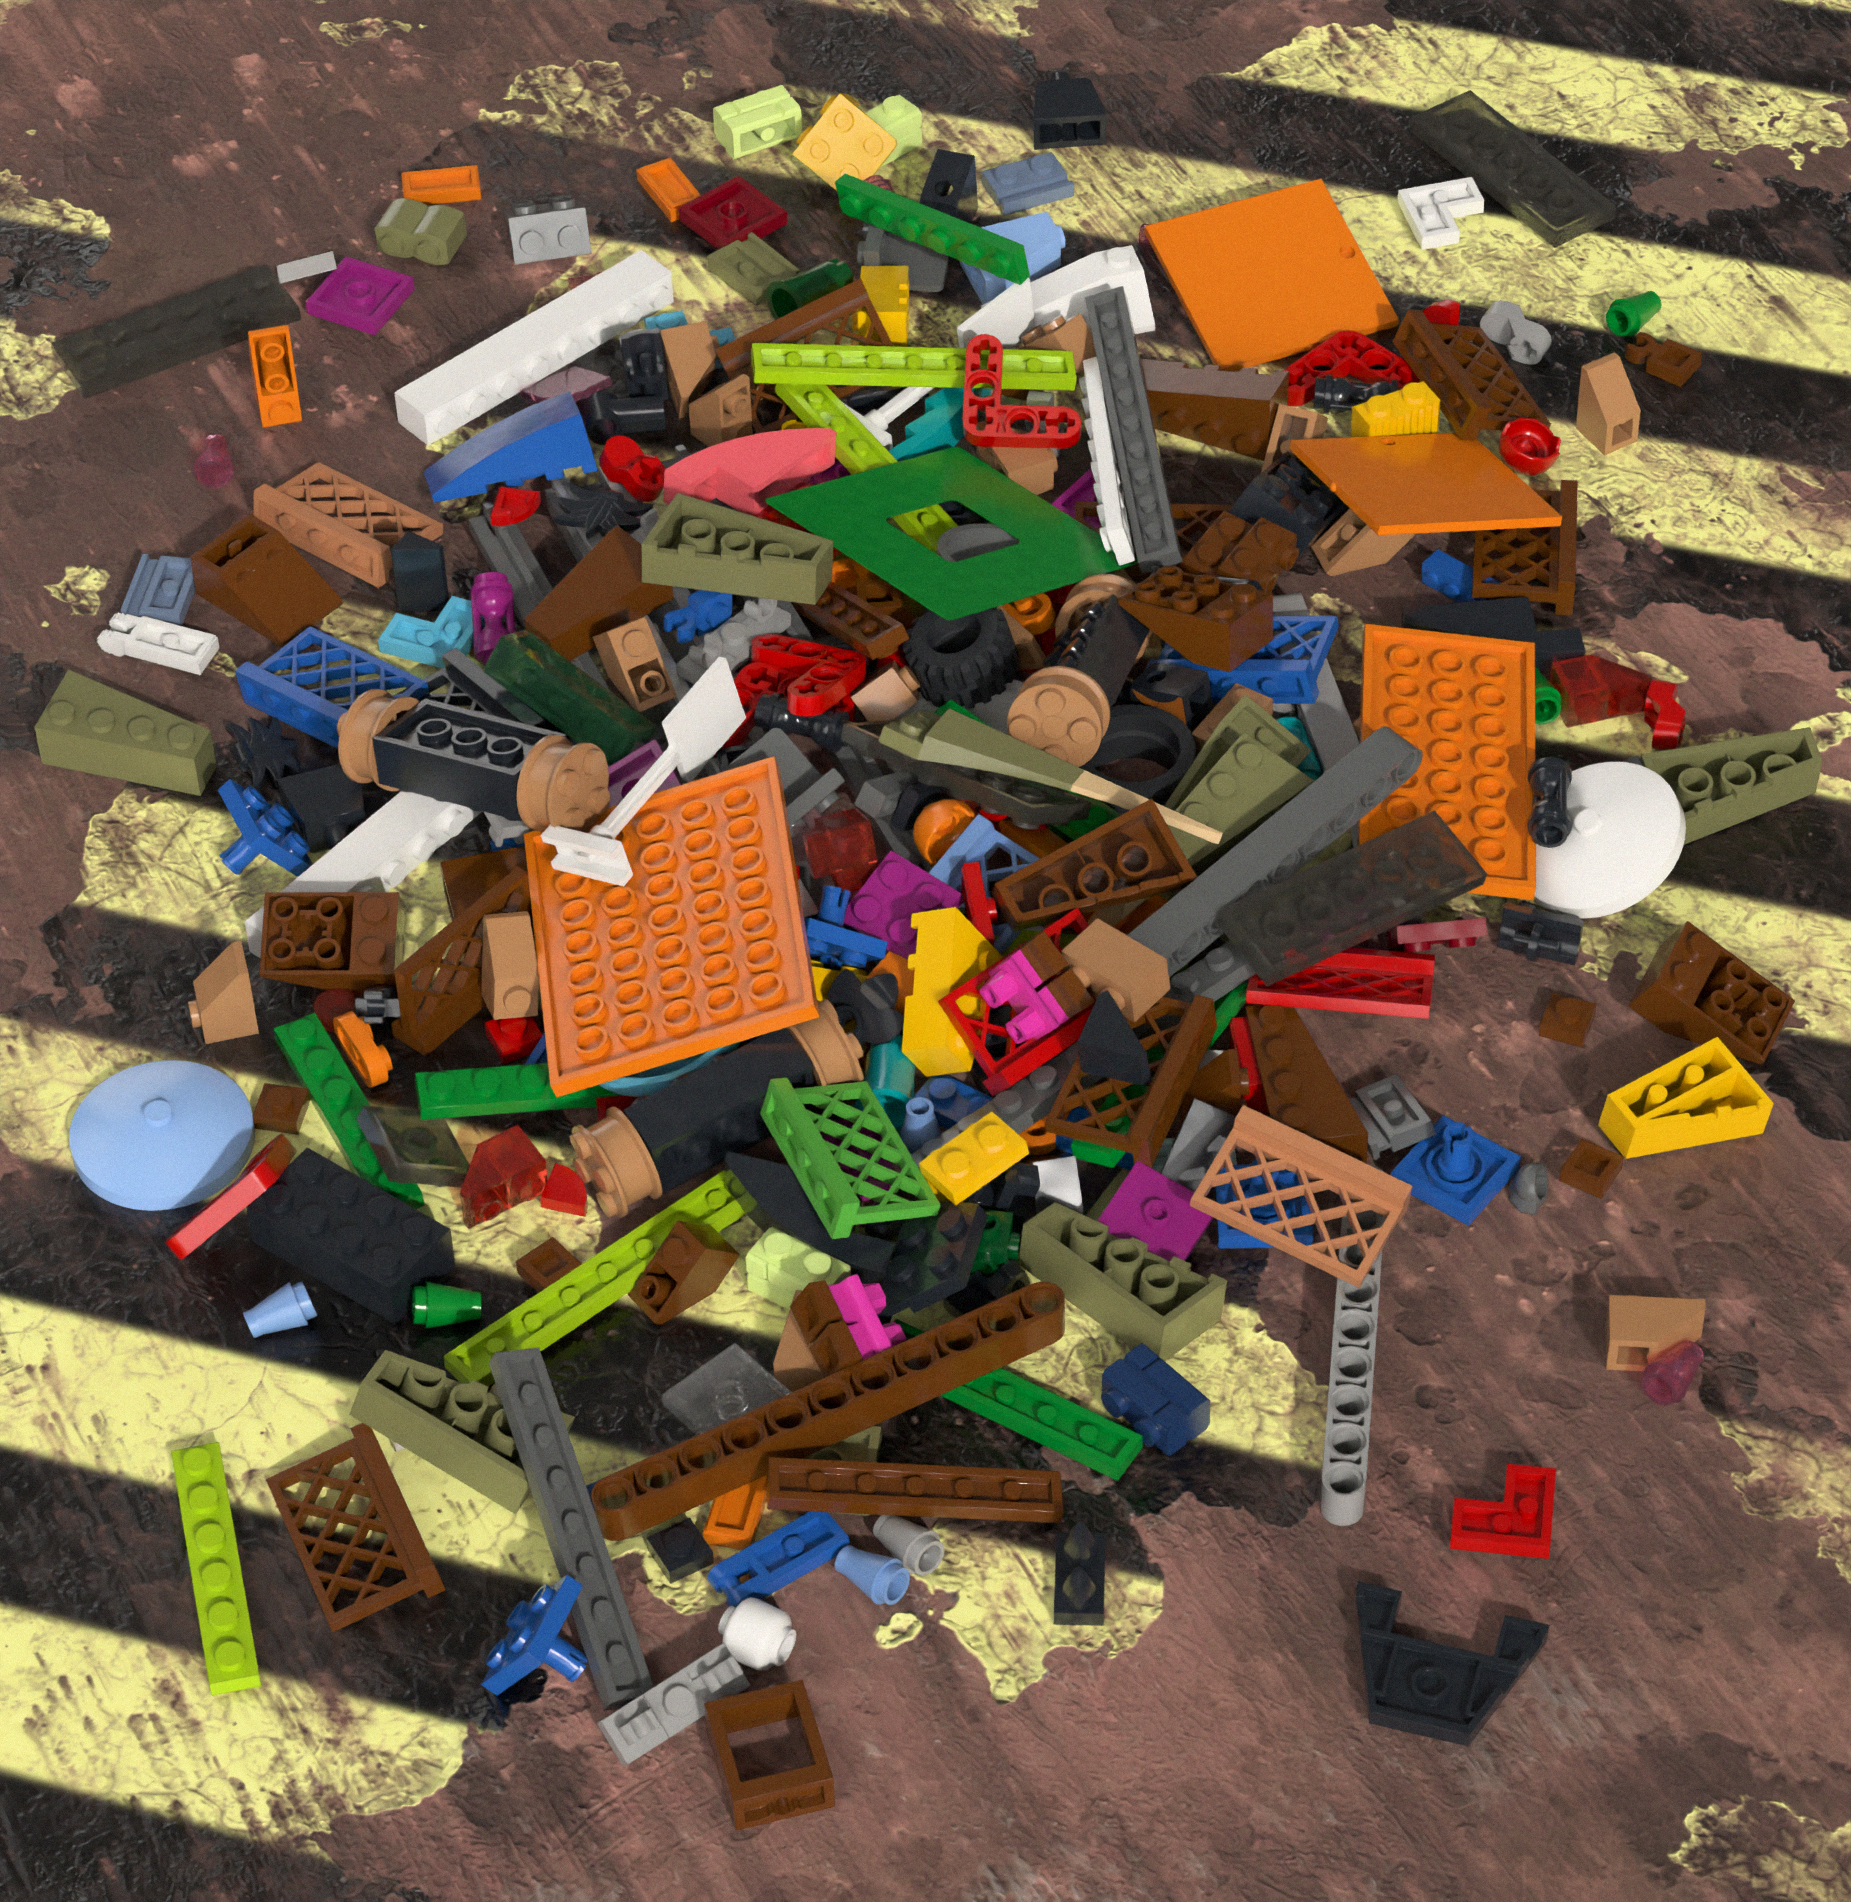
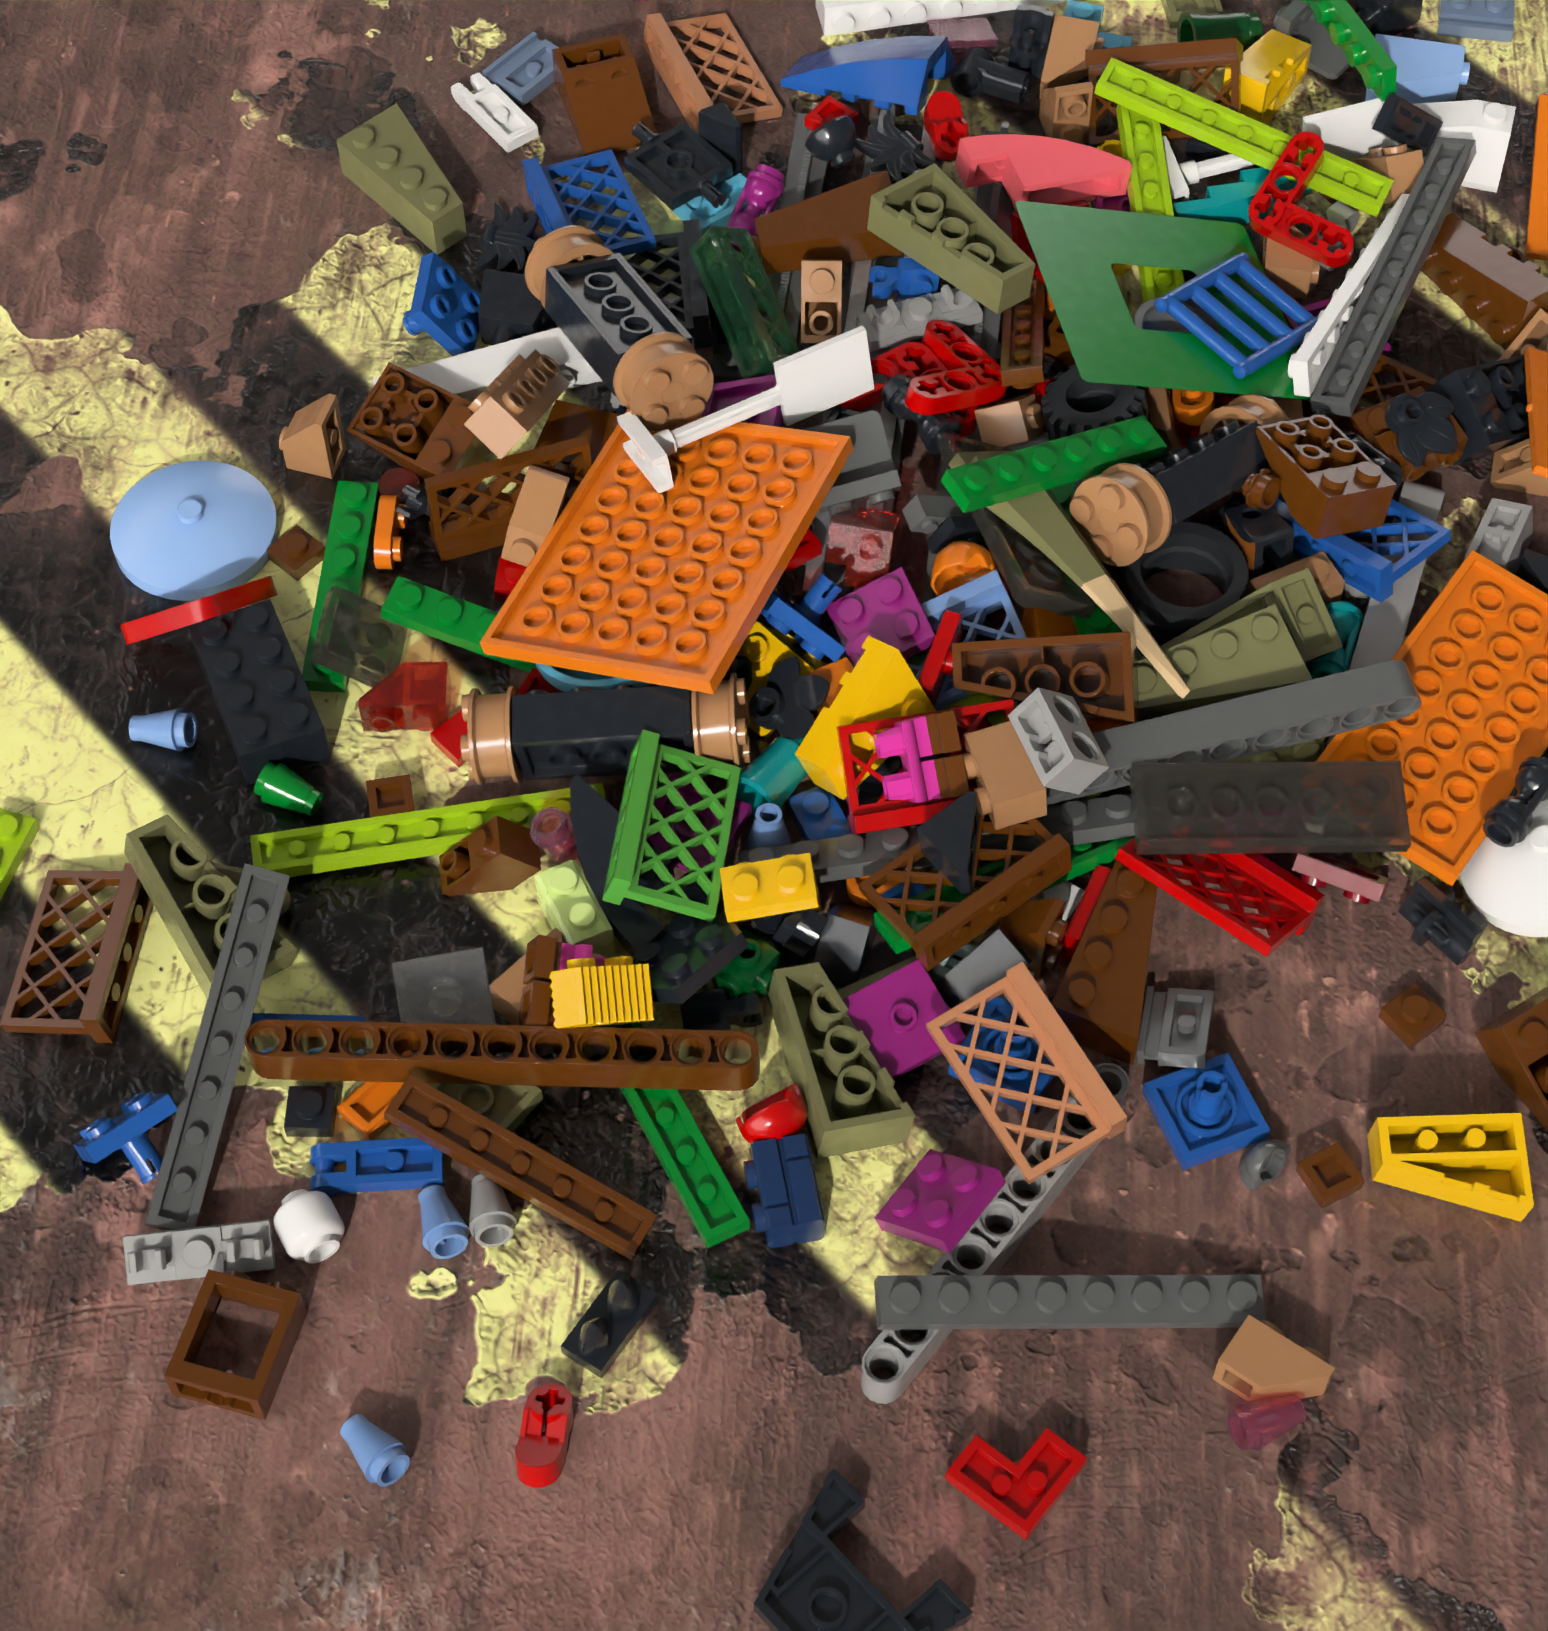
camera: 30 degrees right, 10 degrees up
none -> medium blue cone [340,1414,410,1487]
none -> medium nougat brick [464,349,571,460]
none -> red piece [515,1384,574,1488]
none -> clear pink cone [530,807,579,865]
none -> yellow brick [549,956,654,1029]
none -> black plate [624,122,733,211]
none -> red hair [736,1083,808,1144]
none -> black brick [805,116,856,168]
none -> magenta plate [874,1149,1006,1253]
none -> dark grey plate [874,1274,1266,1330]
none -> green plate [941,415,1167,513]
none -> light grey brick [1008,687,1109,795]
none -> blue bar [1155,252,1318,379]
none -> reddish brown plate [1243,468,1281,510]
none -> black plate [1372,93,1443,157]
none -> black plate [1385,391,1458,467]
none -> light grey hinge [1465,498,1533,575]

